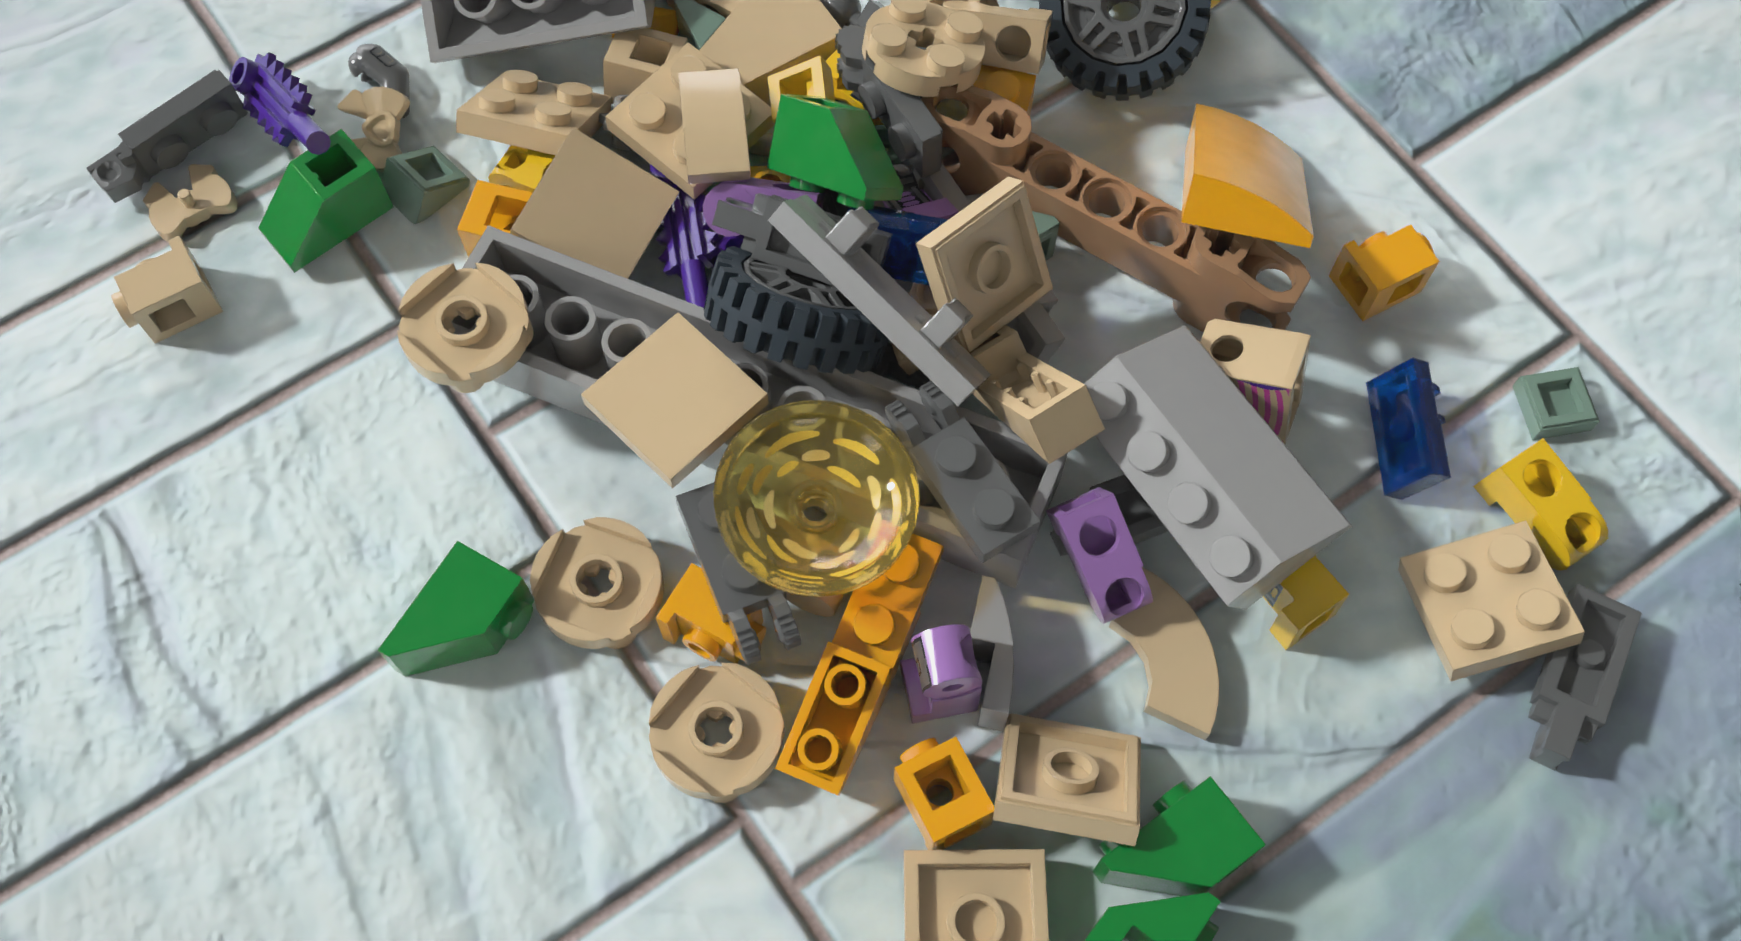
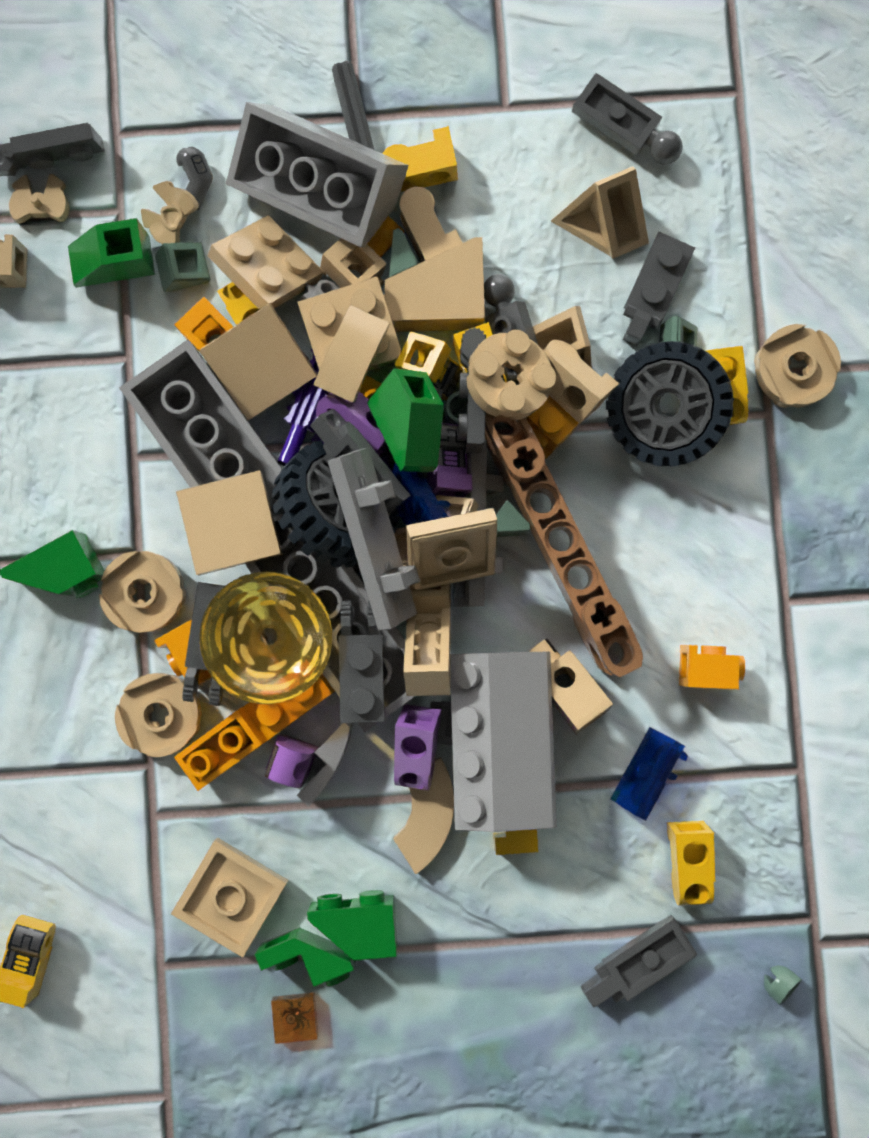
camera: 30 degrees right, 20 degrees up
dark purple piece [229,52,331,155] -> none
tan plate [397,263,534,393] -> none
light orange brick [893,736,994,850] -> none
tan tile [993,713,1141,846] -> none
light orange slope [1181,103,1314,248] -> none
tan plate [1398,520,1585,681] -> none
sand green tile [1512,367,1600,440] -> none

